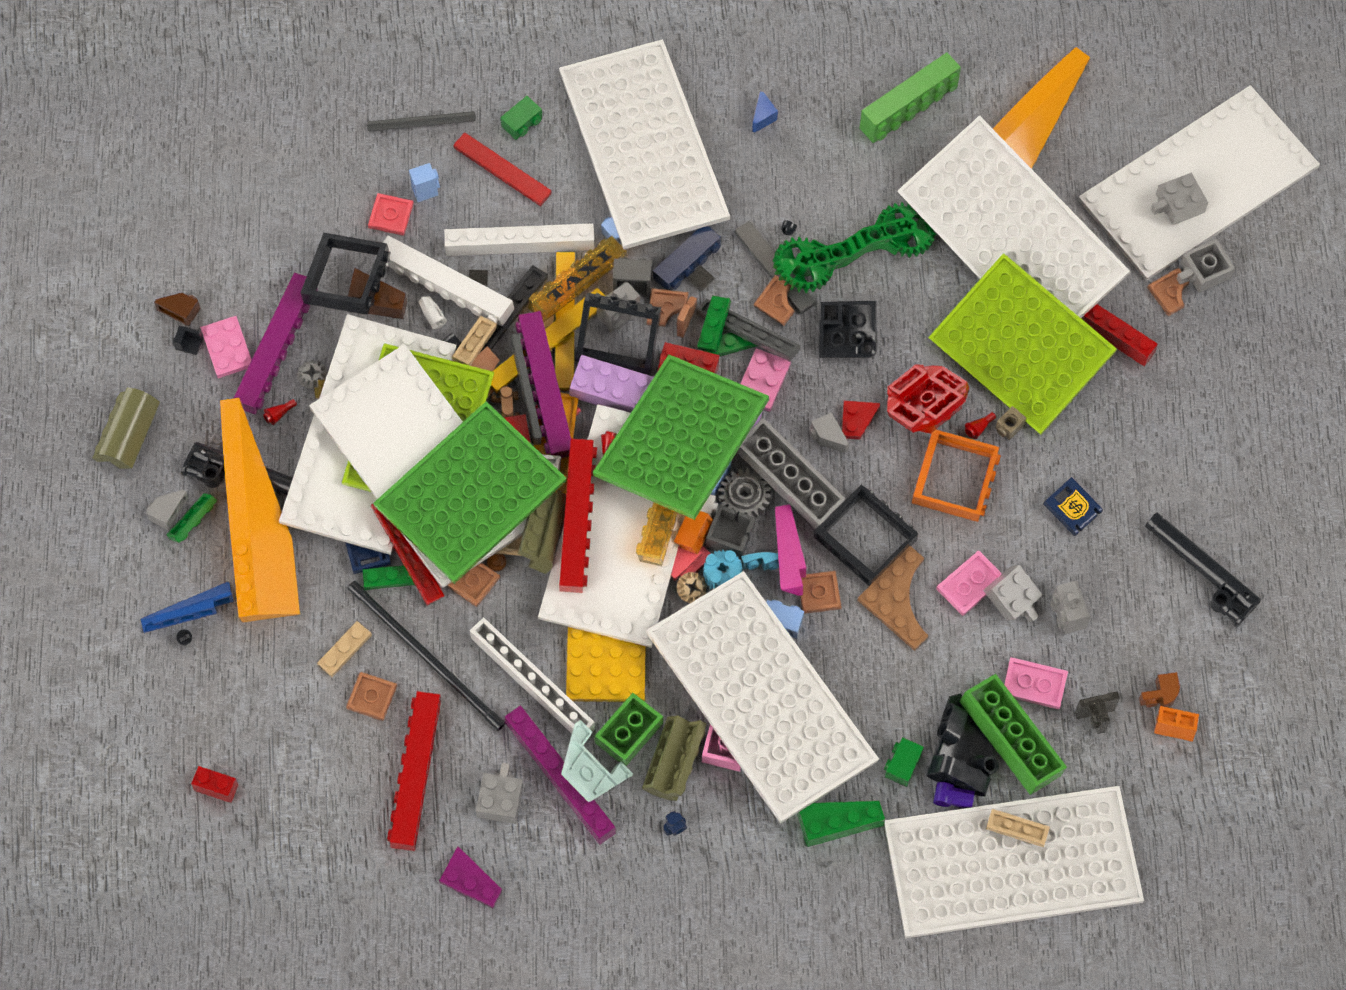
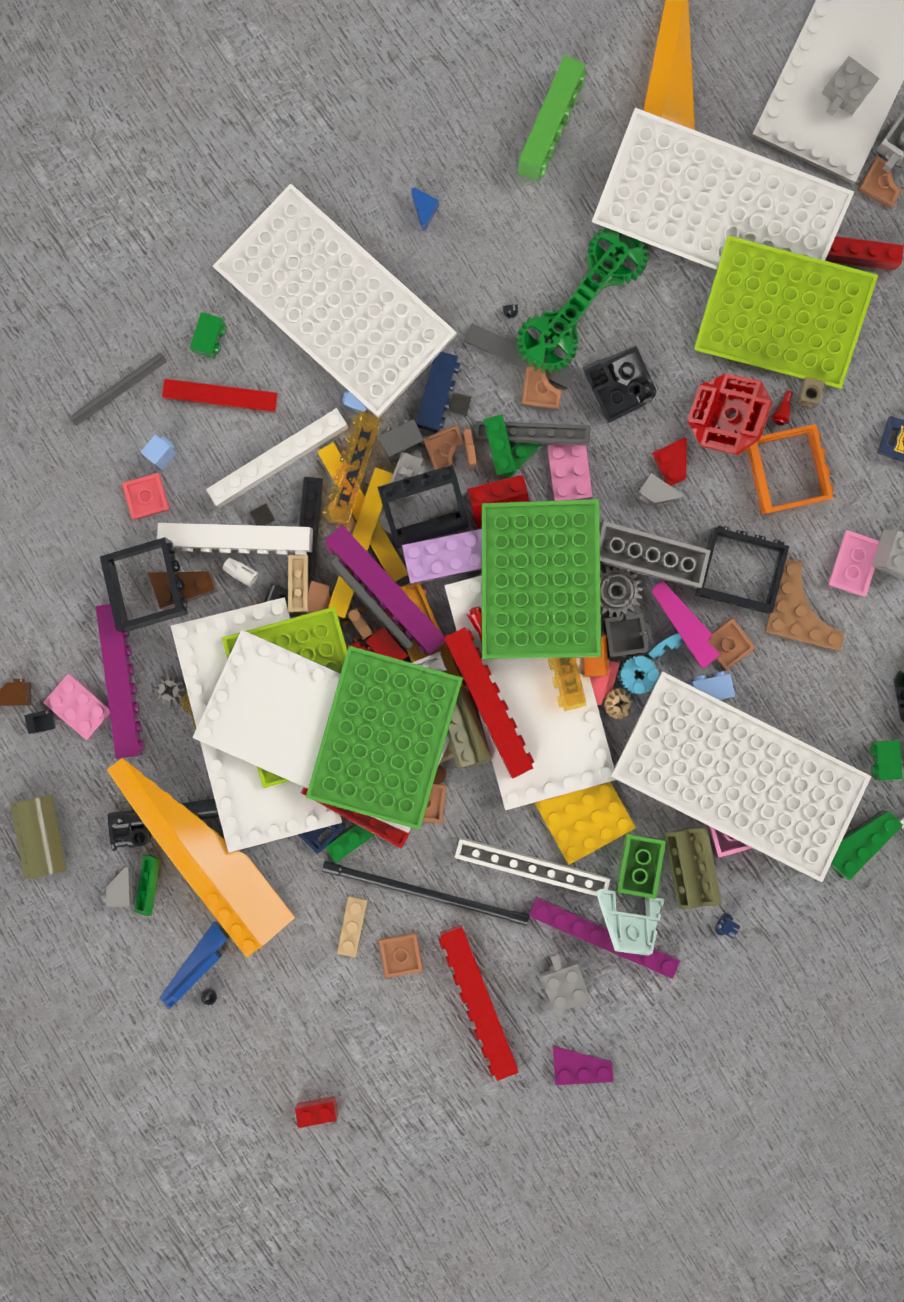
camera: 25 degrees left, 20 degrees up
red cone [263,399,297,425] -> none

